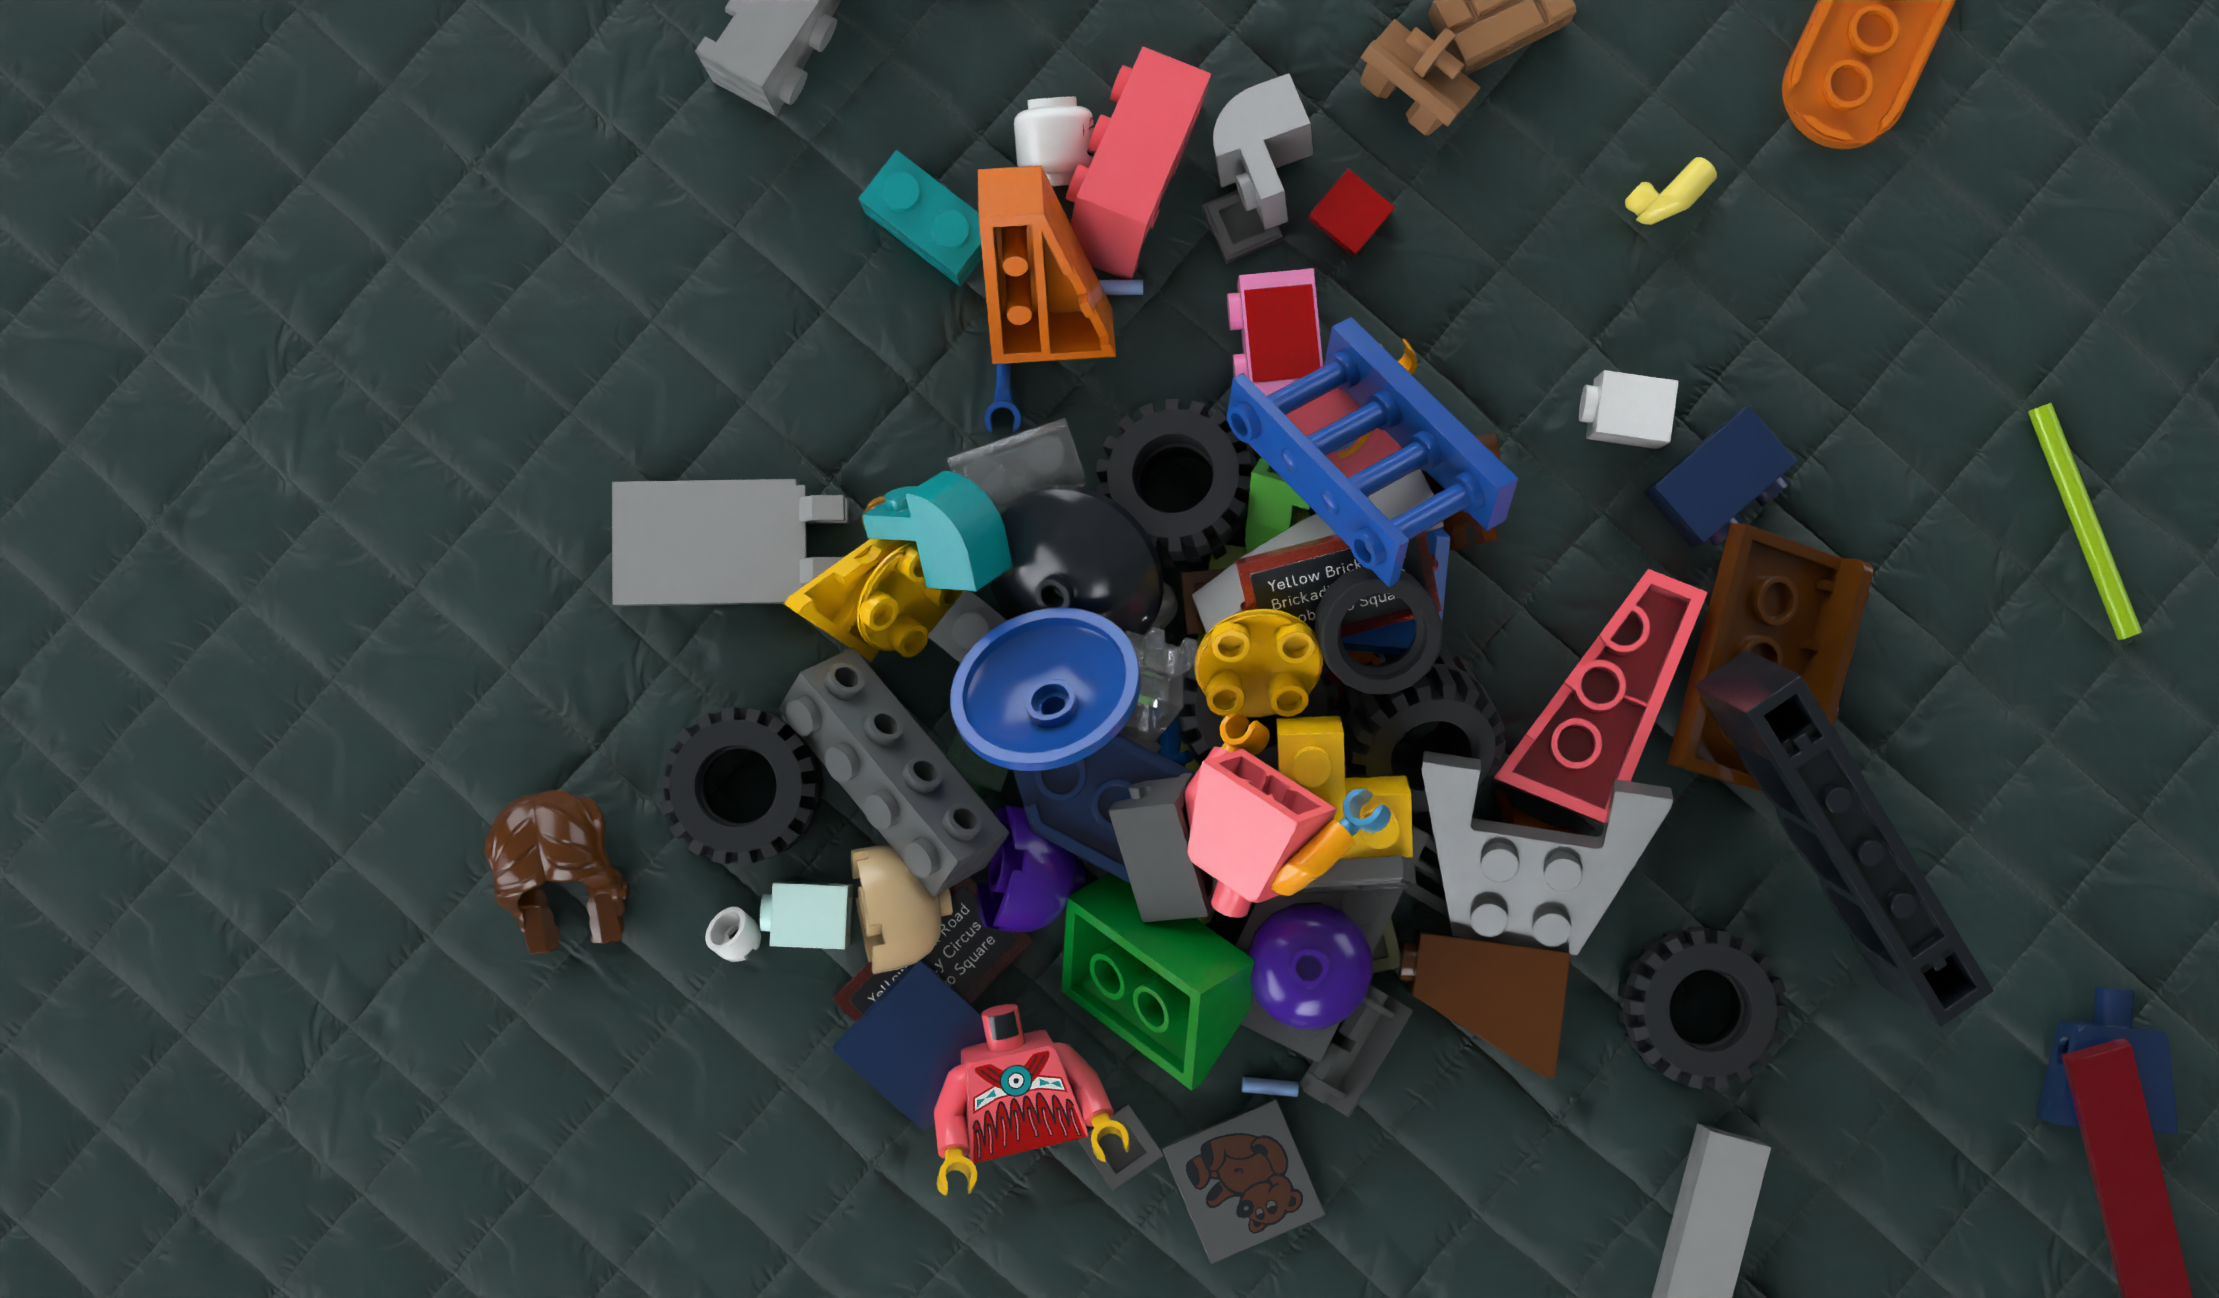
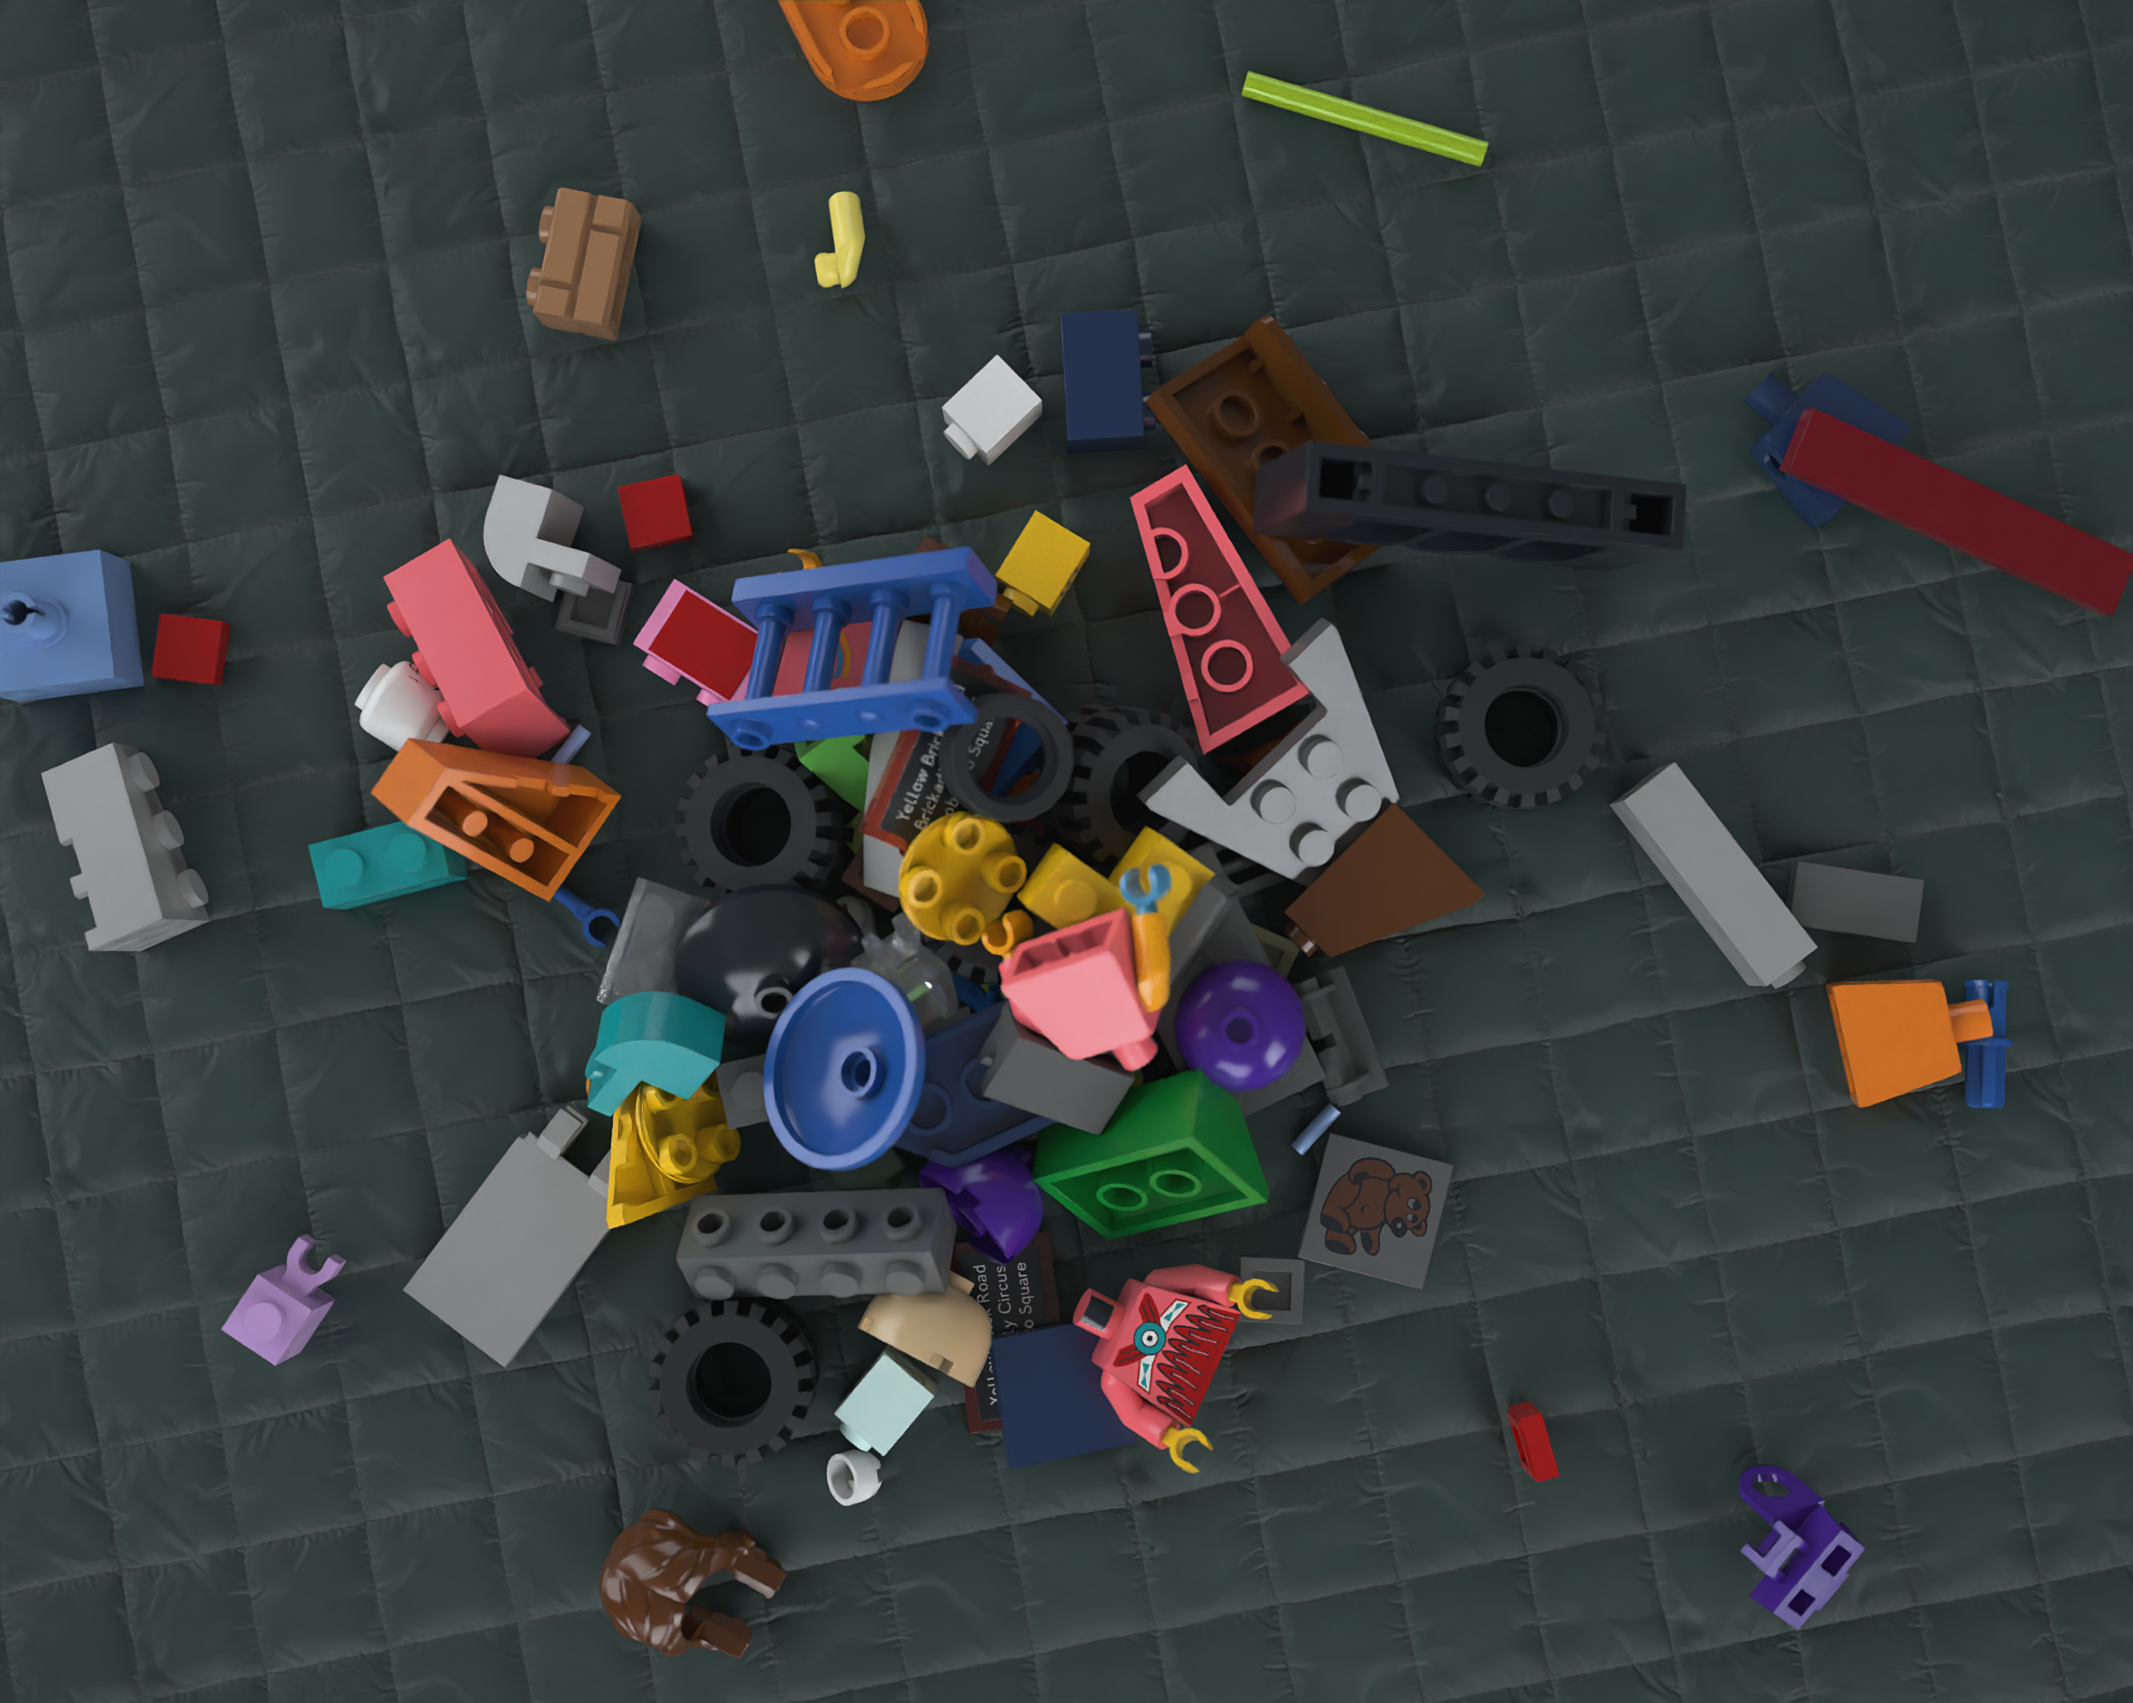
camera: 55 degrees left, 0 degrees up
medium nougat hips [1360,19,1481,135] -> none
none -> lavender brick [221,1234,346,1366]
none -> yellow brick [995,510,1090,618]

